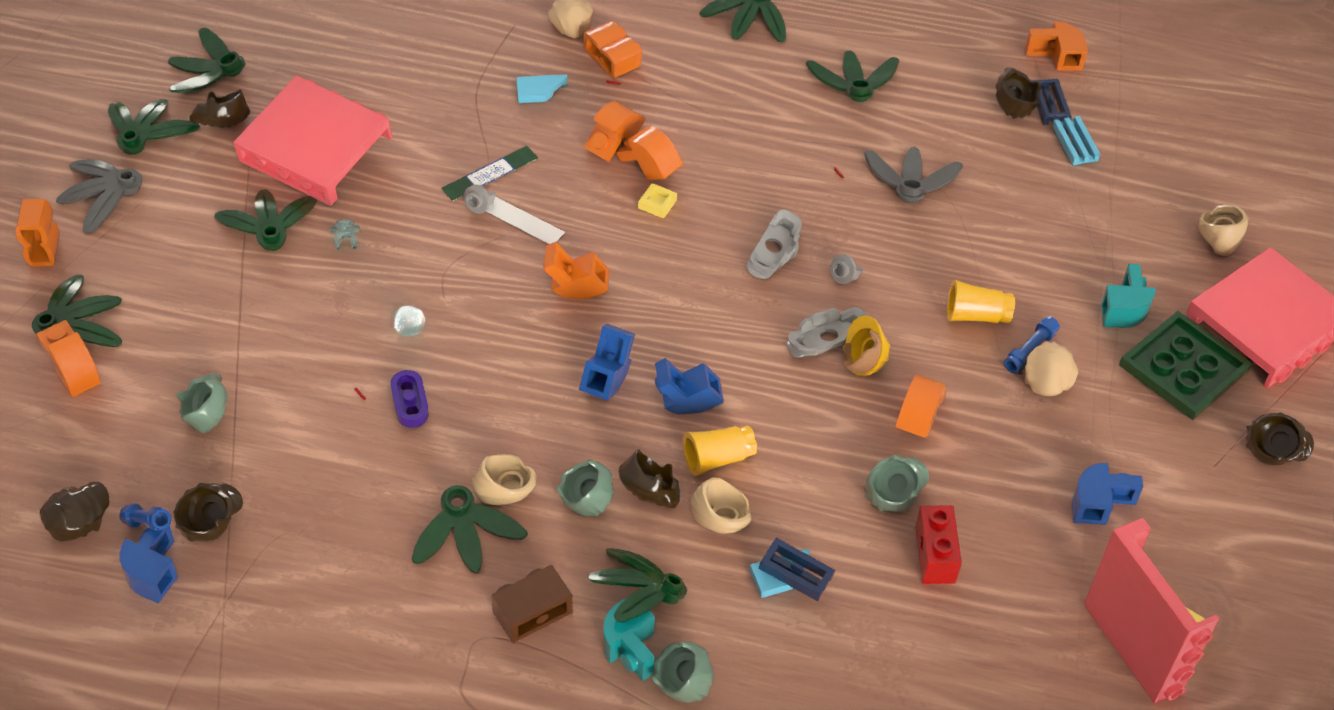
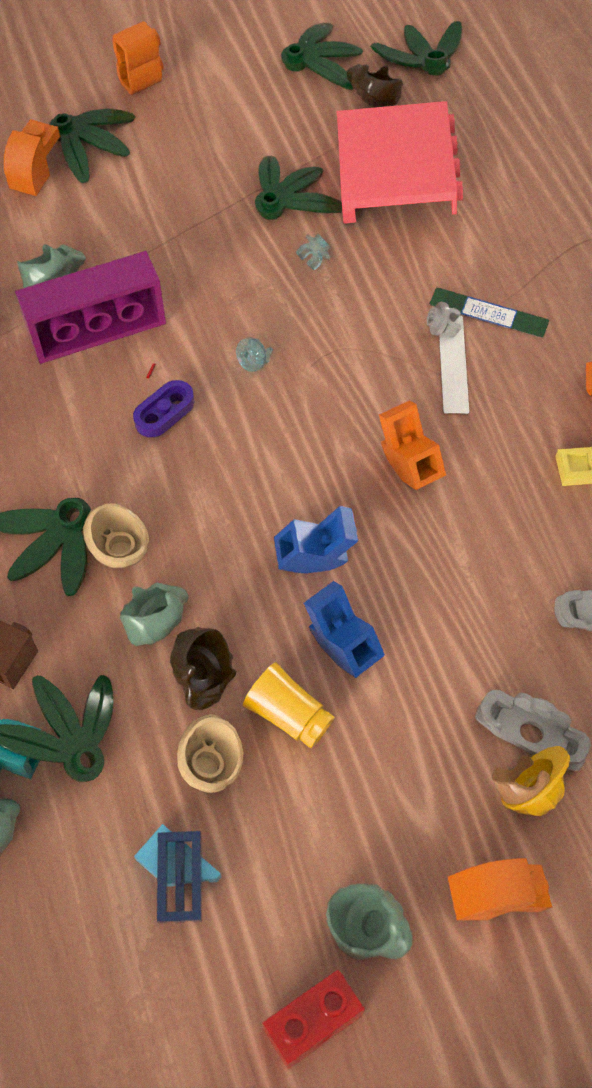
camera: 60 degrees right, 10 degrees up
dark grey plant [56,159,142,233] -> none
none -> magenta brick [15,251,166,364]

